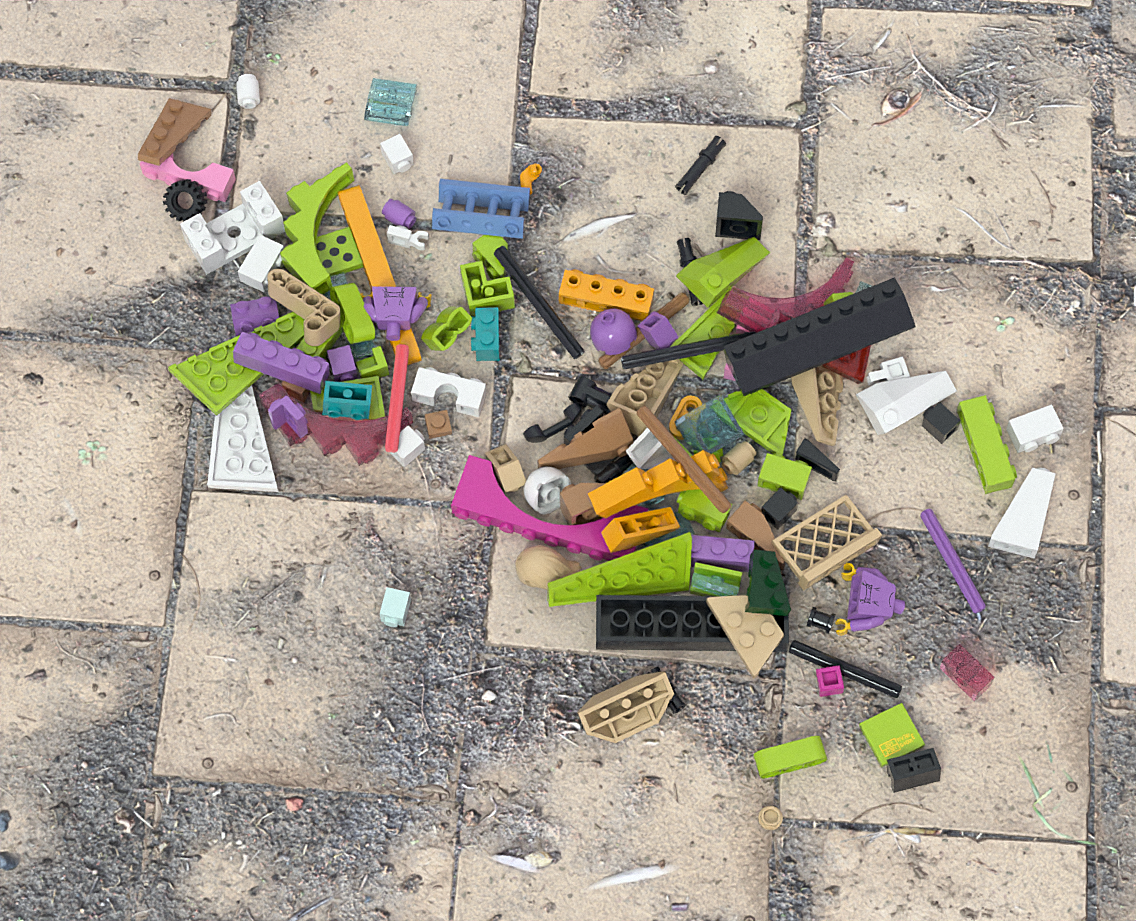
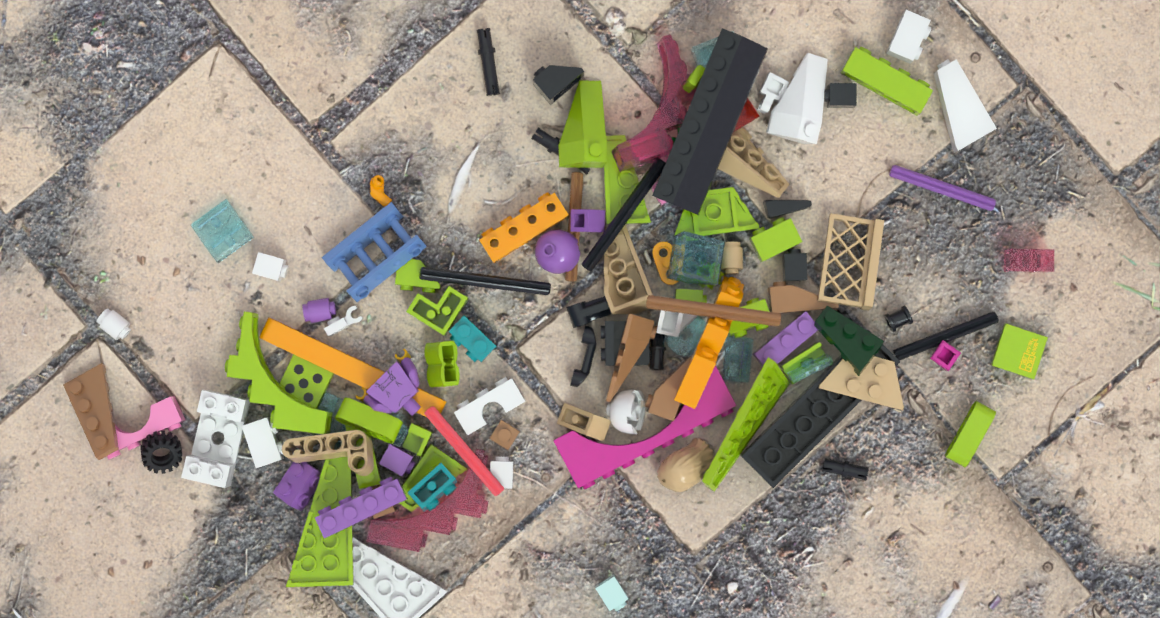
camera: 50 degrees left, 20 degrees up
medium lavender bracket [268,395,308,438] -> none
tan wedge [577,671,674,743] -> none
light orange slope [601,507,680,553] -> none
tan plate [758,806,783,831] -> none
medium lavender torso [835,563,905,636] -> none
black hinge [887,748,941,793] -> none

